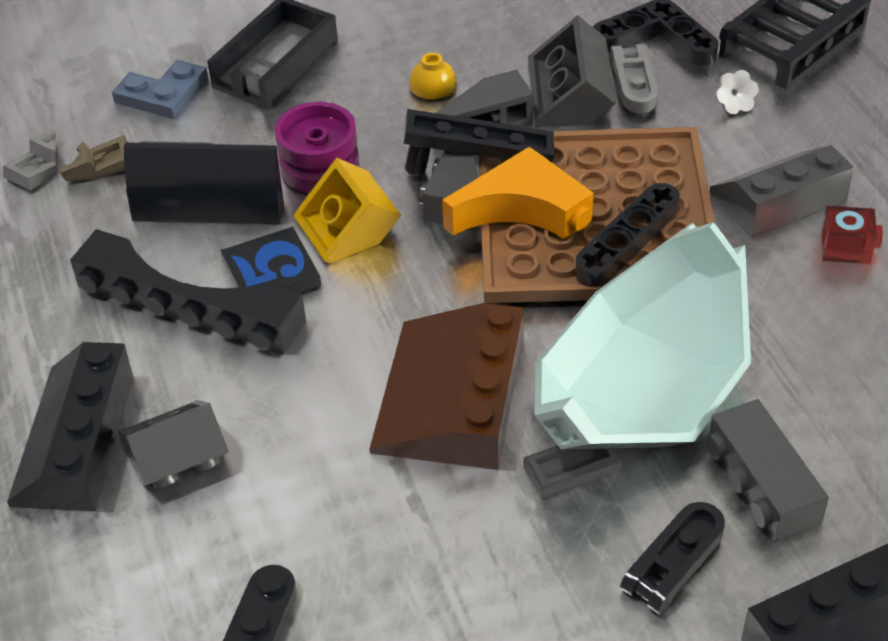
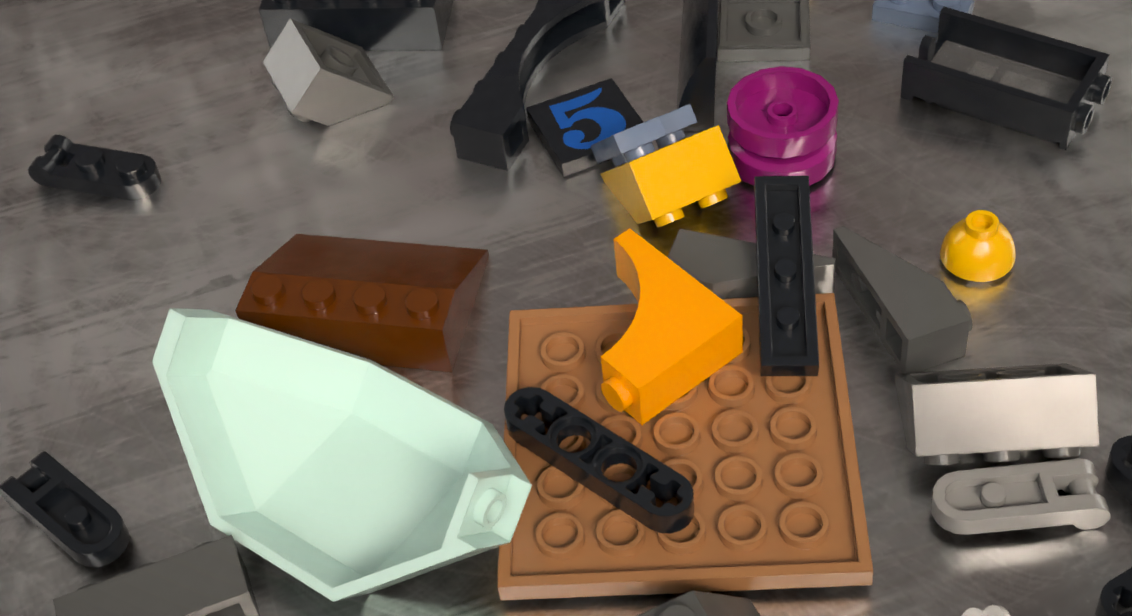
camera: 95 degrees right, 0 degrees up
none -> sand blue plate [590,104,697,167]

